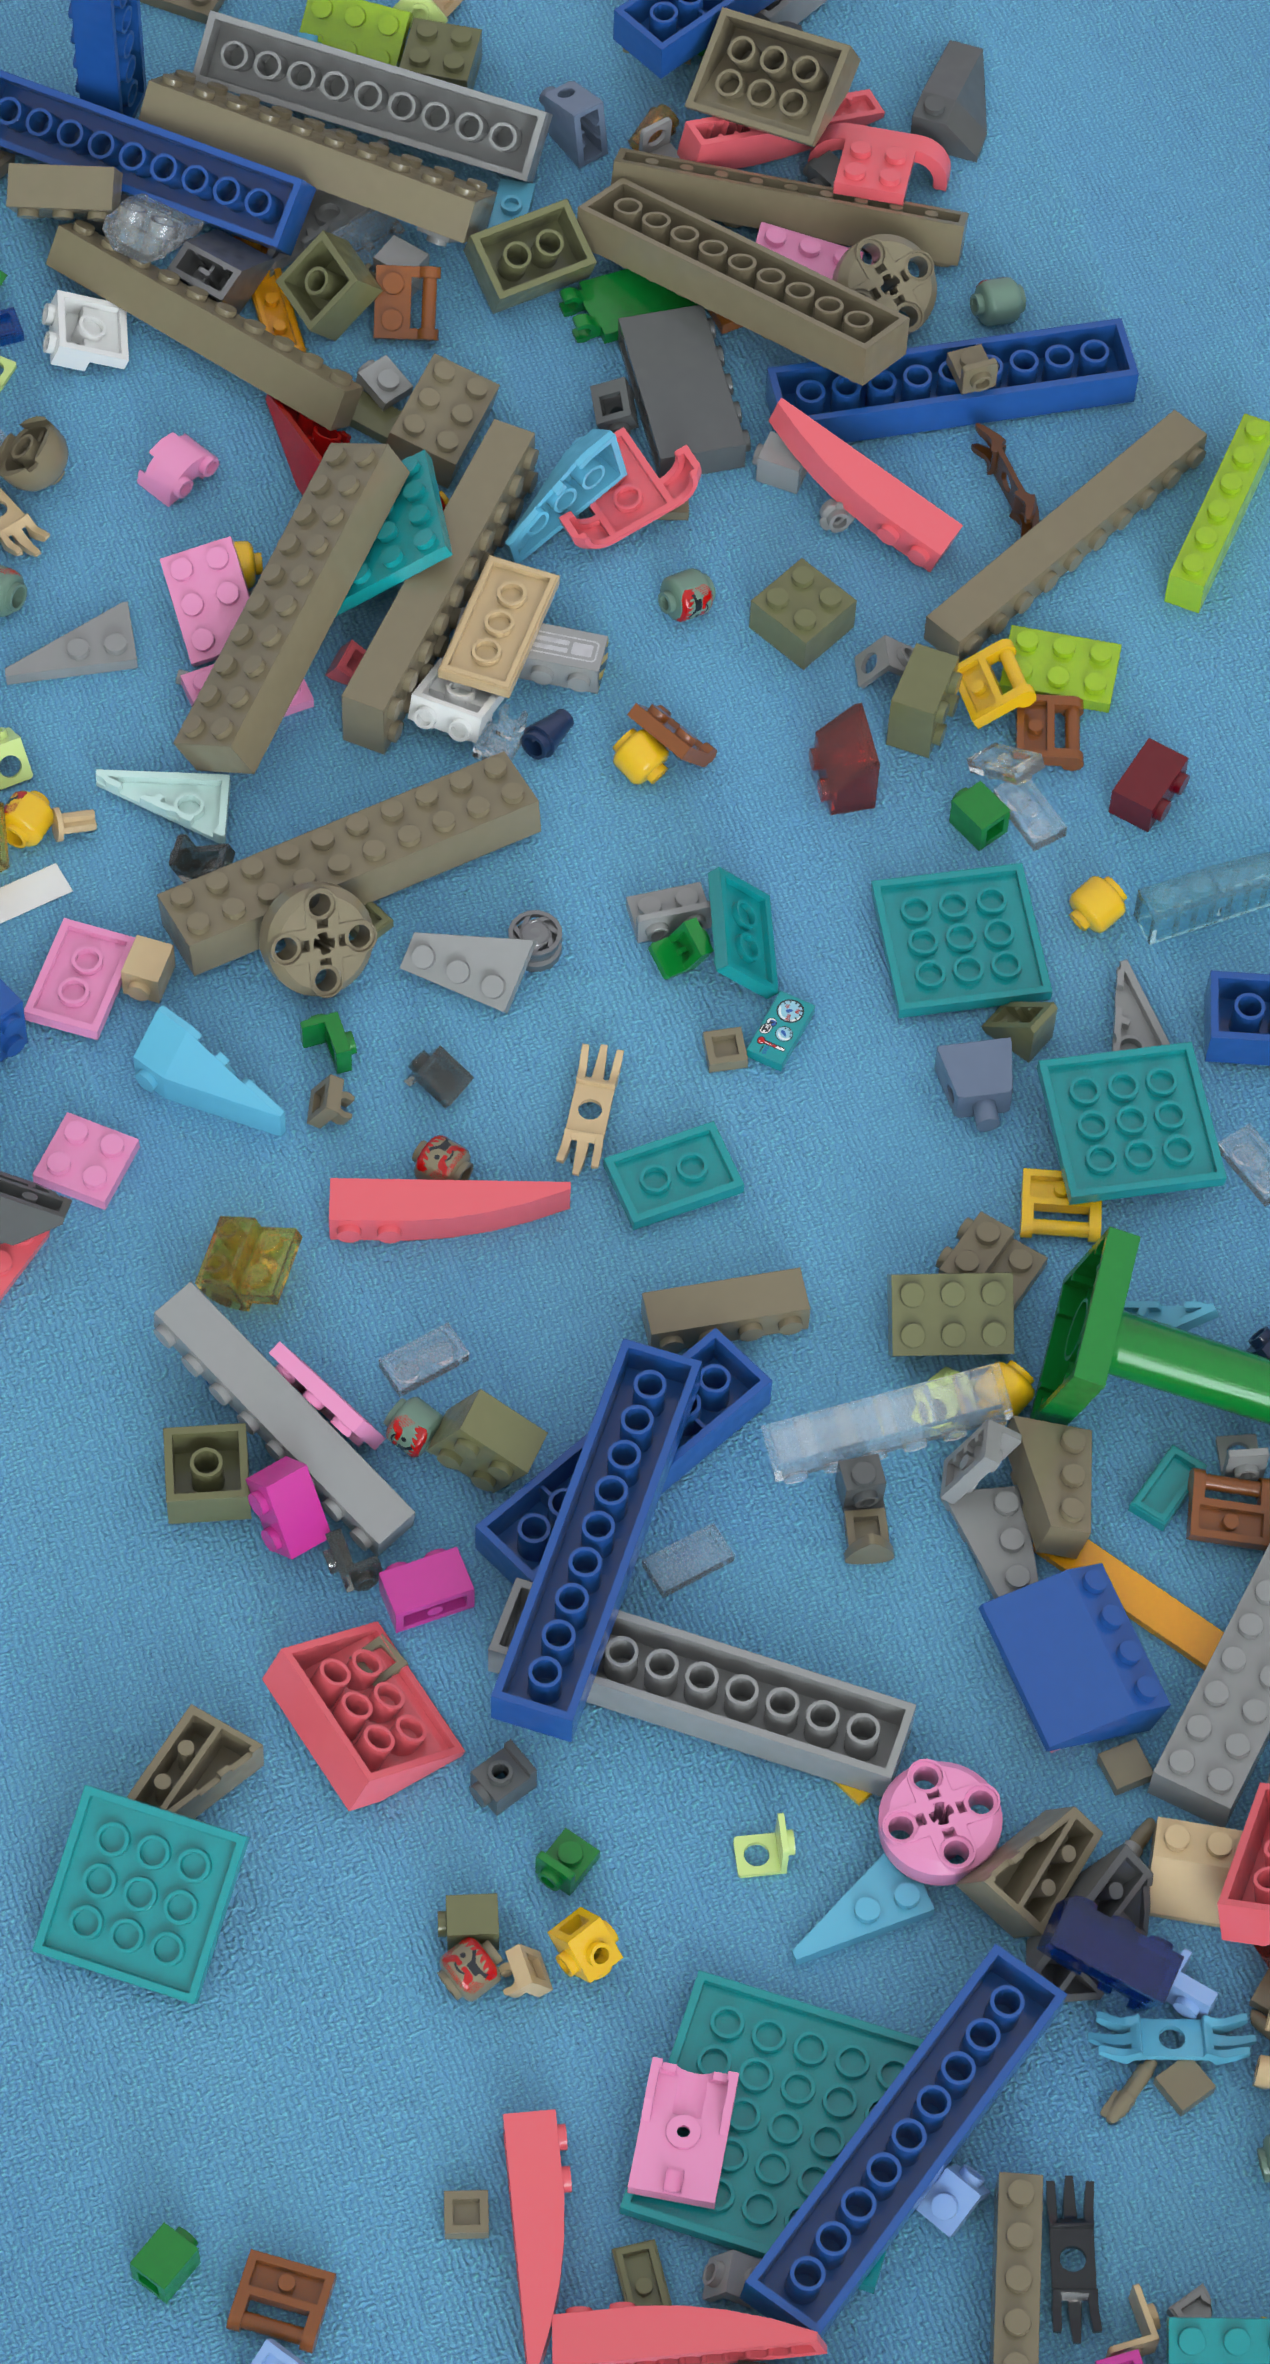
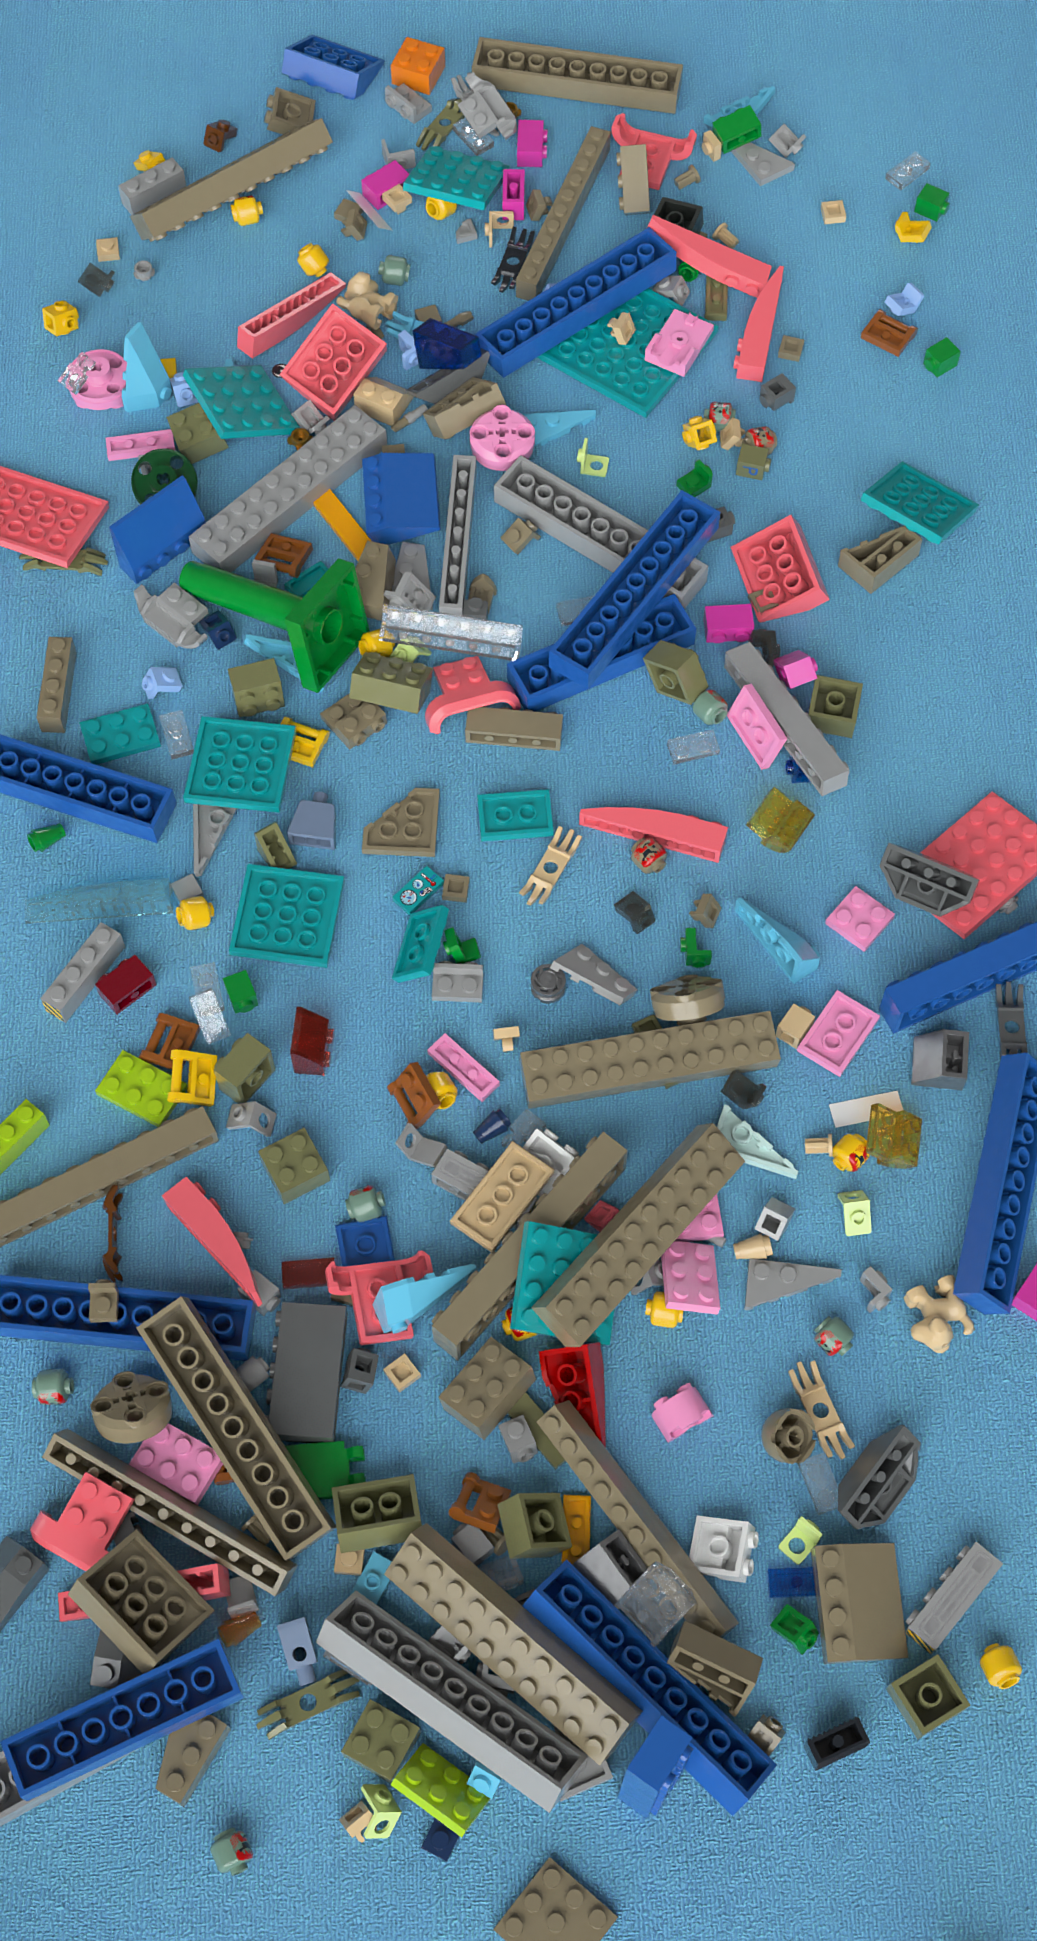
camera: 160 degrees left, 5 degrees up
none -> light grey brick [40,922,125,1023]
none -> light grey tile [170,874,204,903]
none -> olive brick [228,658,285,717]
none -> light grey brick [236,1356,270,1392]
none -> olive piece [256,1668,360,1740]
none -> clear red tile [282,1257,335,1290]
none -> blue tile [335,1215,395,1267]
none -> dark tan plate [362,788,440,857]
none -> tan plate [383,1353,421,1393]
none -> light grey bracket [395,1123,447,1168]
none -> coral piece [425,656,521,734]
none -> bright pink plate [427,1033,500,1102]
none -> light grey brick [439,455,477,624]
none -> tan tile [493,1026,520,1052]
none -> dark tan bracket [501,517,541,554]
none -> tan tile [607,312,636,345]
none -> head [704,402,736,432]
none -> tan cone [733,1233,773,1260]
none -> light grey brick [755,1197,795,1241]
none -> dark grey brick [760,373,796,411]

